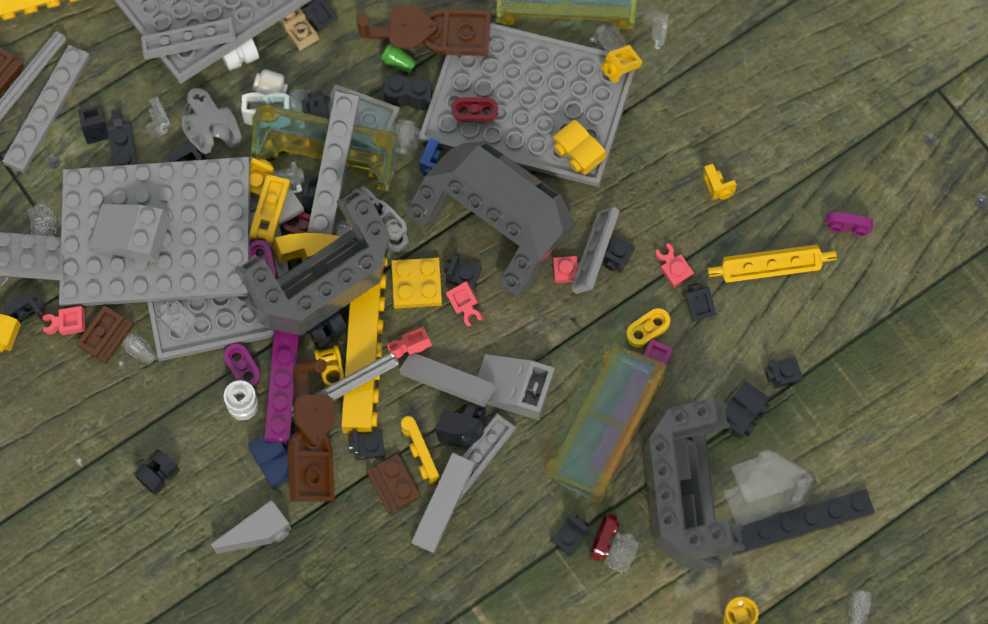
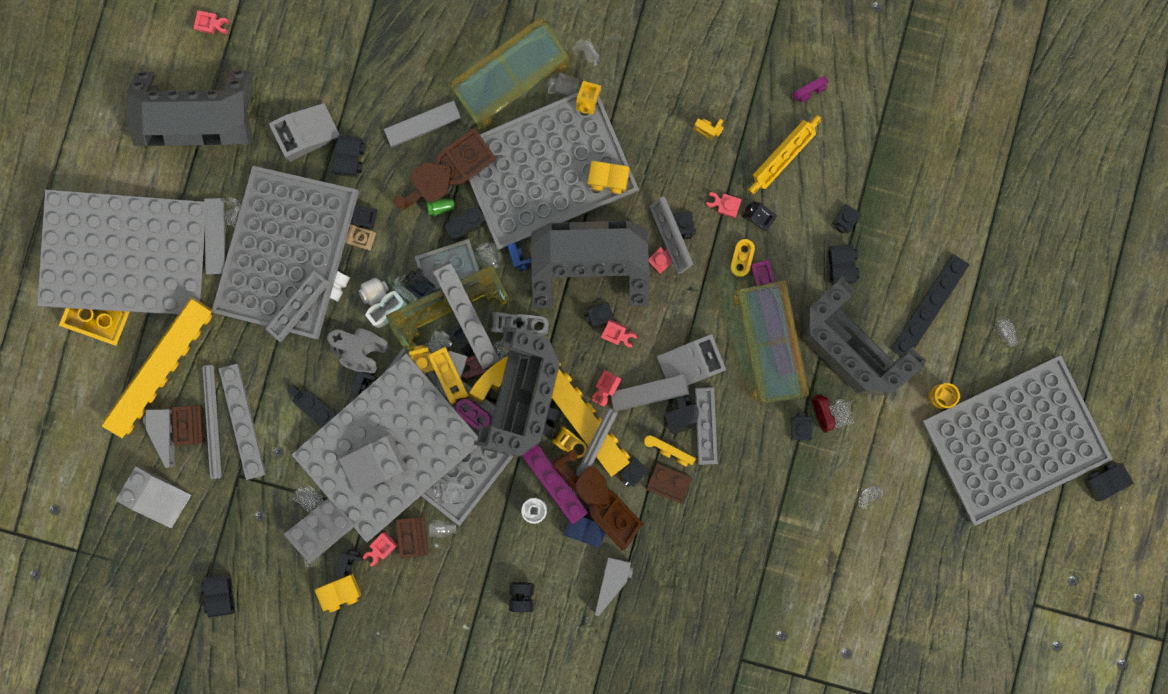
camera: 40 degrees left, 15 degrees up
black bracket [78,104,109,144] -> none
clear bracket [145,96,172,137] -> none
magenta plate [224,343,261,388] -> none
yellow plate [392,258,442,309] -> none
light grey tile [411,453,476,554] -> none
dark red plate [451,97,499,123] -> none
clear windscreen [723,450,817,526] -> none

